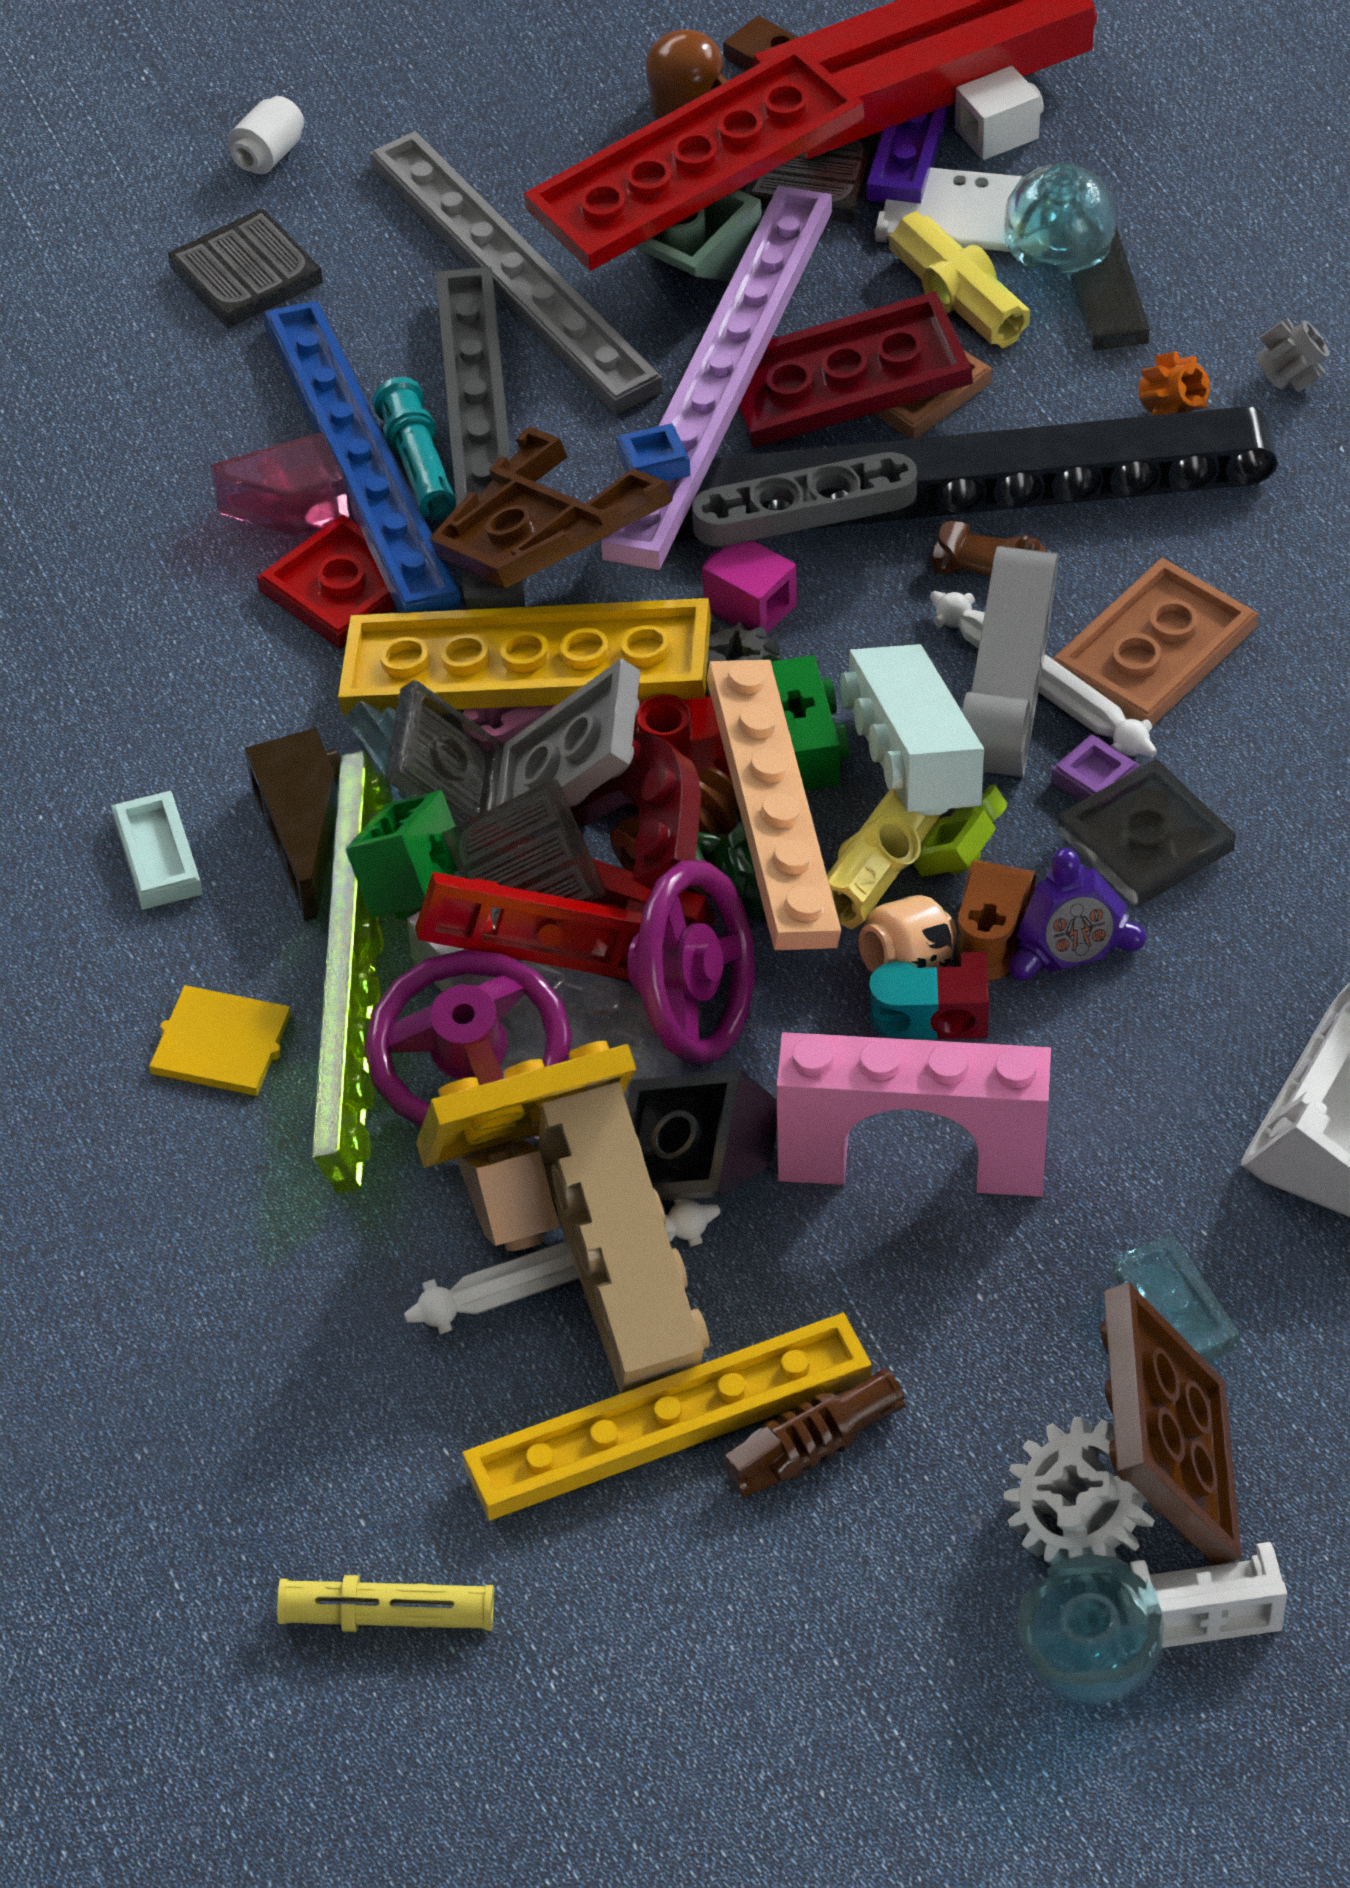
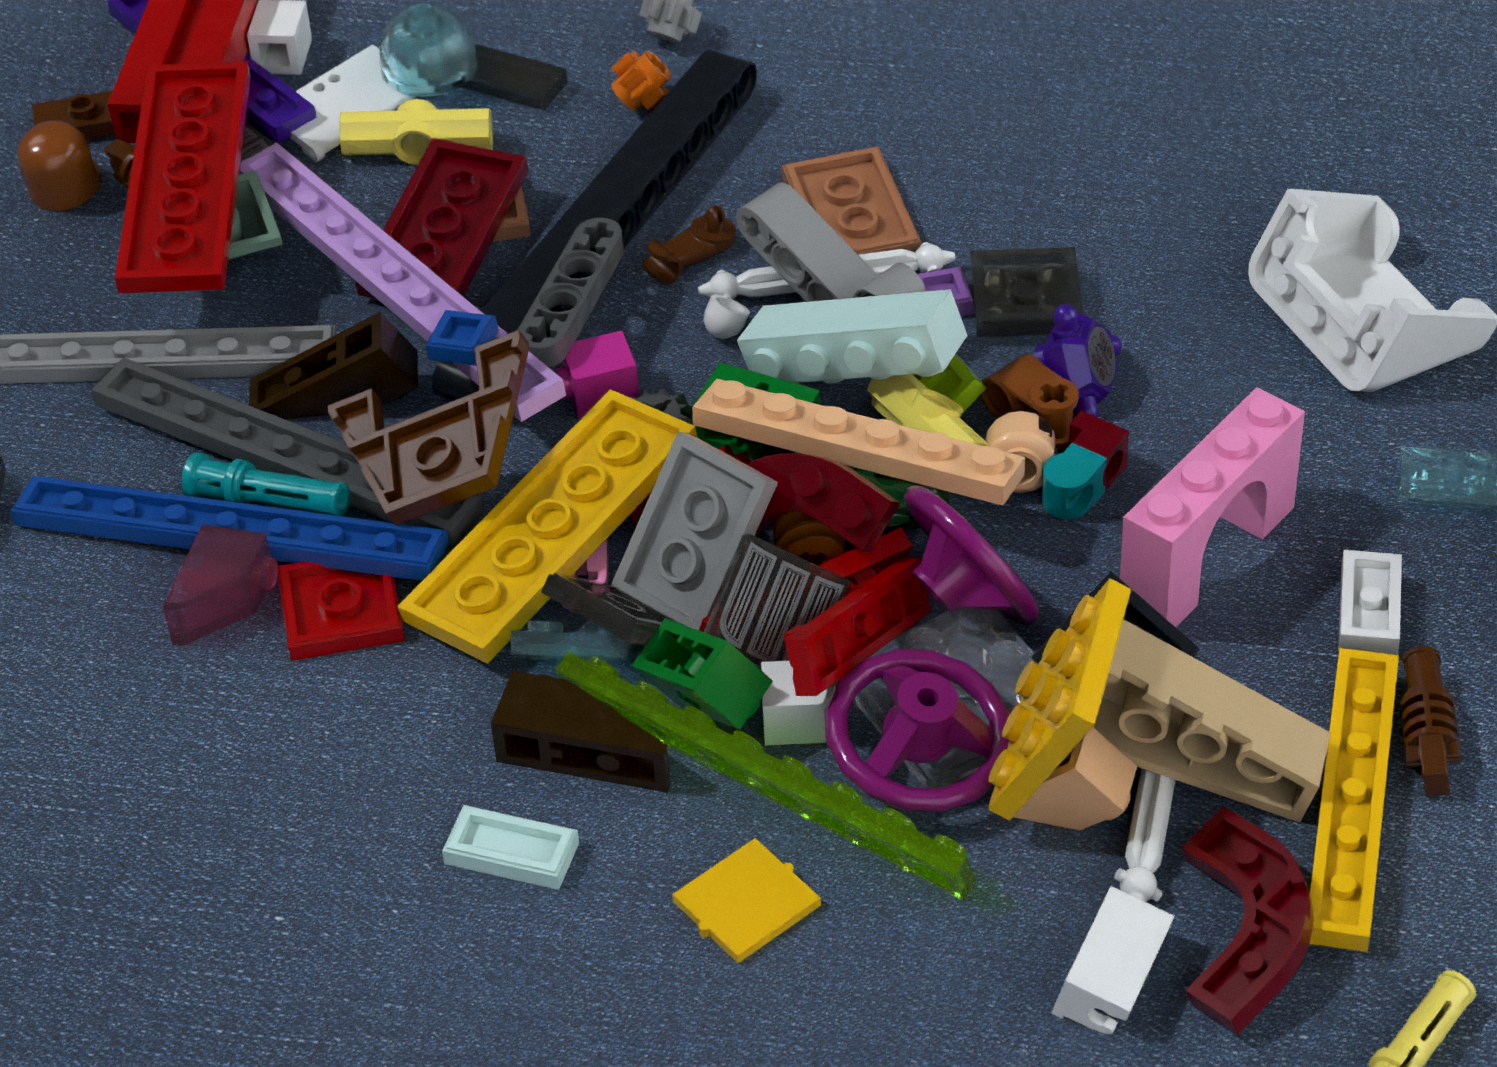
camera: 55 degrees left, 5 degrees down
none -> dark brown slope [249,312,418,419]
none -> white hinge [703,295,750,339]
none -> white hinge [1051,886,1174,1034]
none -> dark red plate [1181,806,1313,1036]
none -> white plate [1338,550,1402,655]

